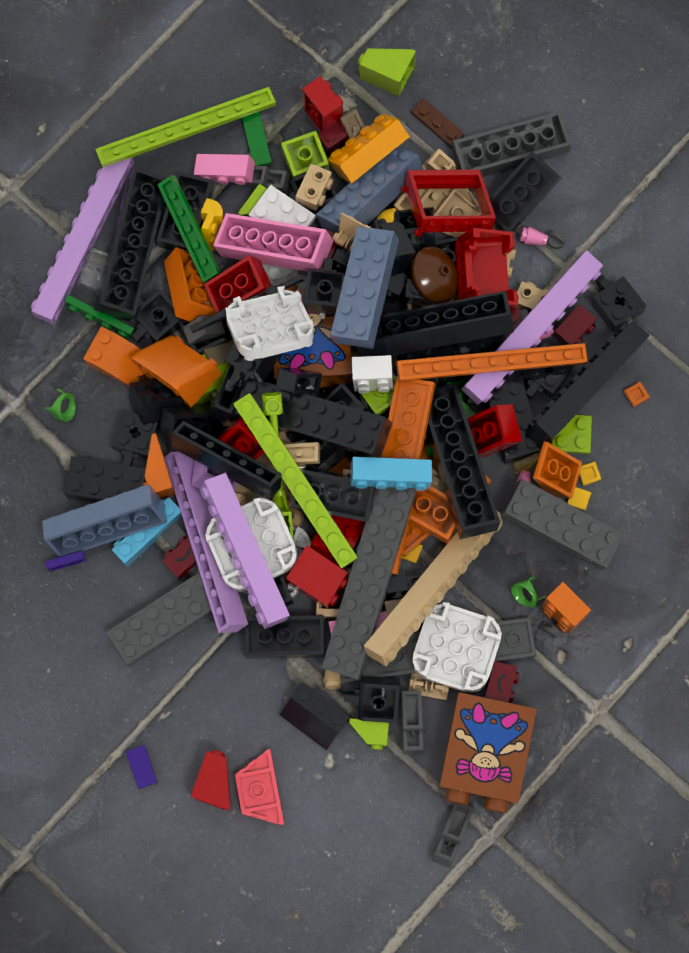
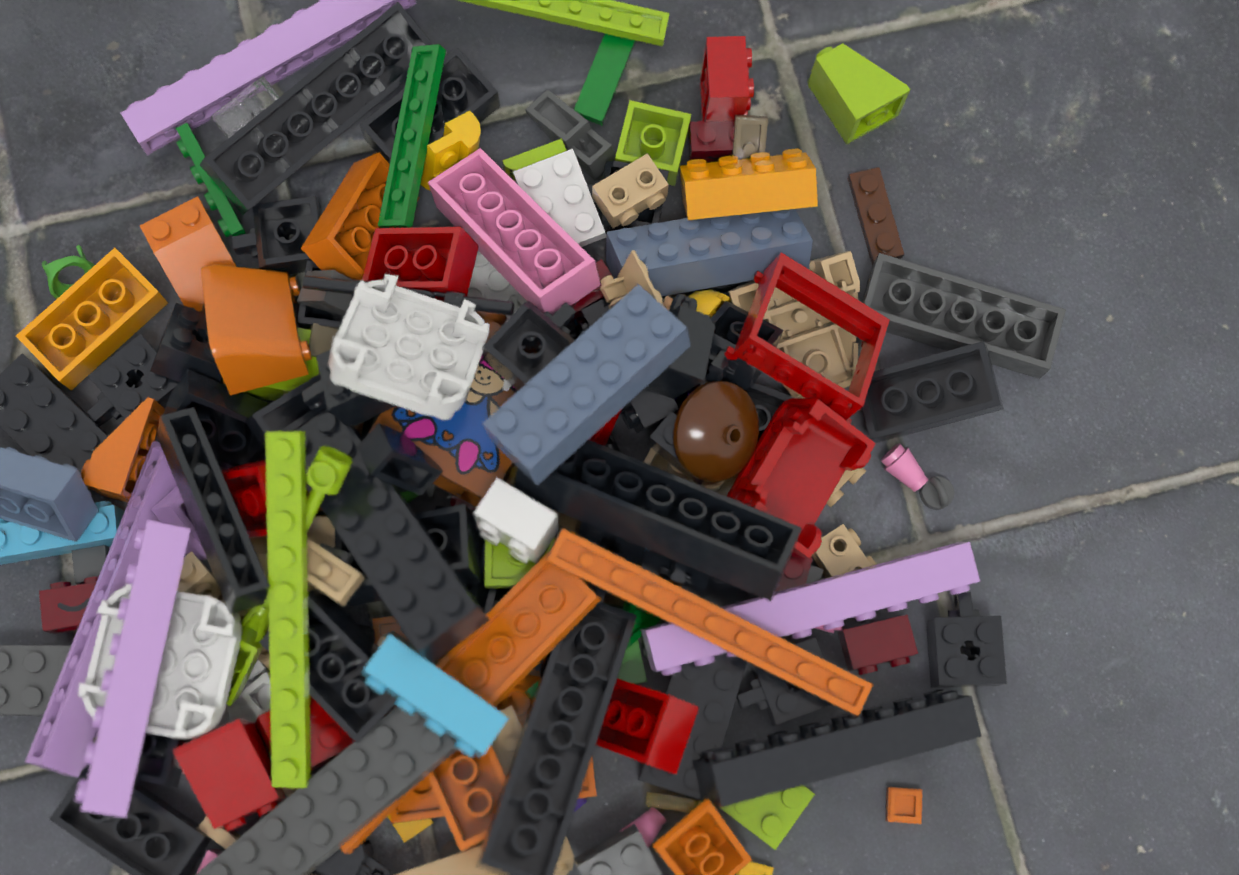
camera: 25 degrees right, 0 degrees up
bright pink brick [194,154,255,185] -> none
none -> light orange brick [16,248,168,391]

